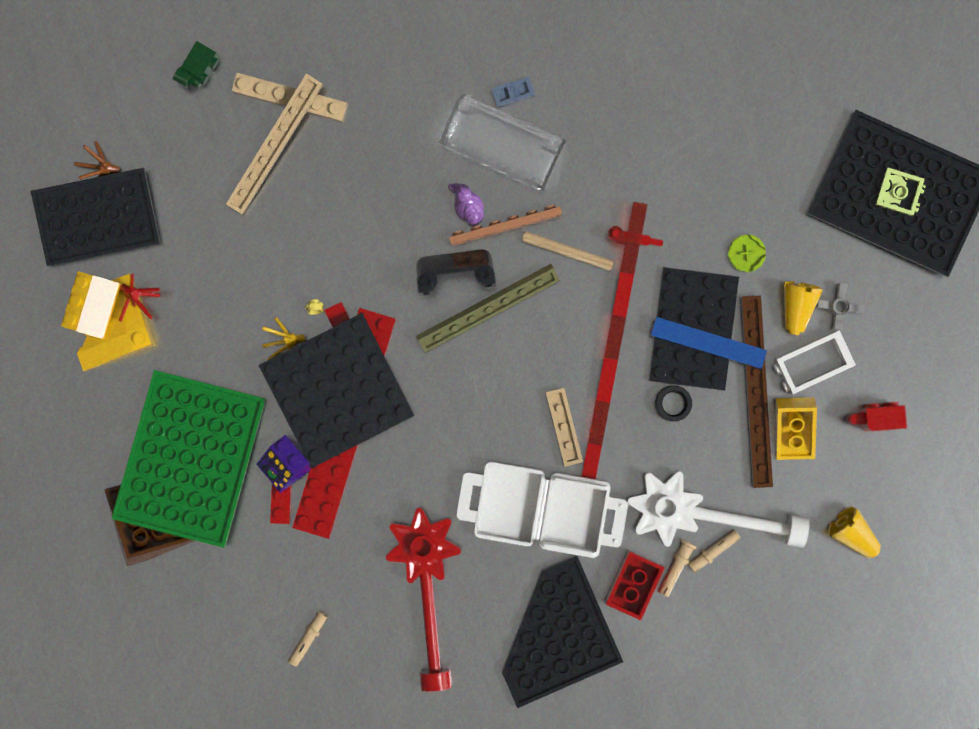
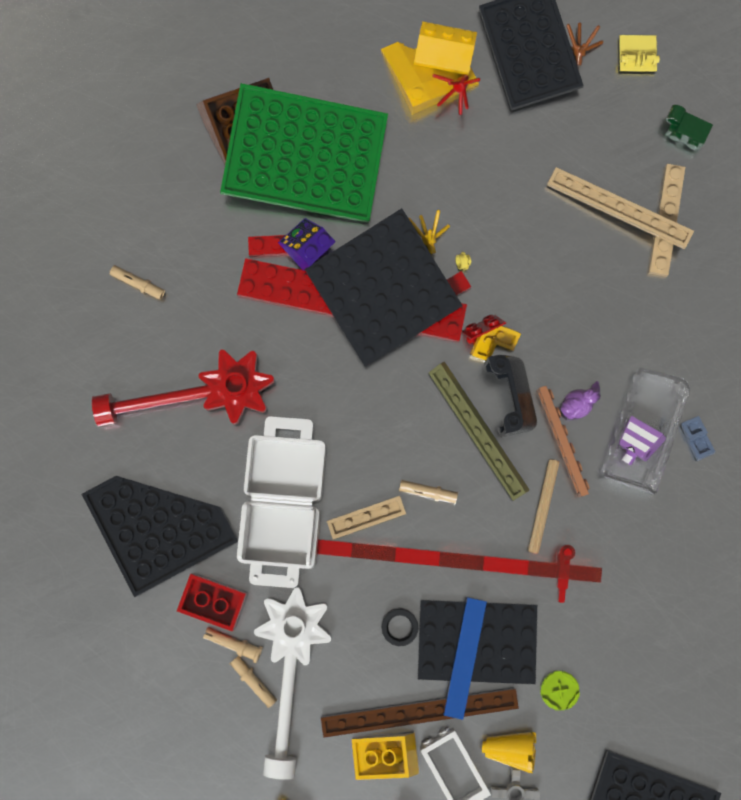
camera: 85 degrees right, 5 degrees down
none -> tan pin [399,480,458,504]
none -> red hinge [462,315,506,345]
none -> yellow plate [470,326,521,361]
none -> light yellow hinge [619,35,660,72]
none -> medium lavender torso [619,416,666,466]

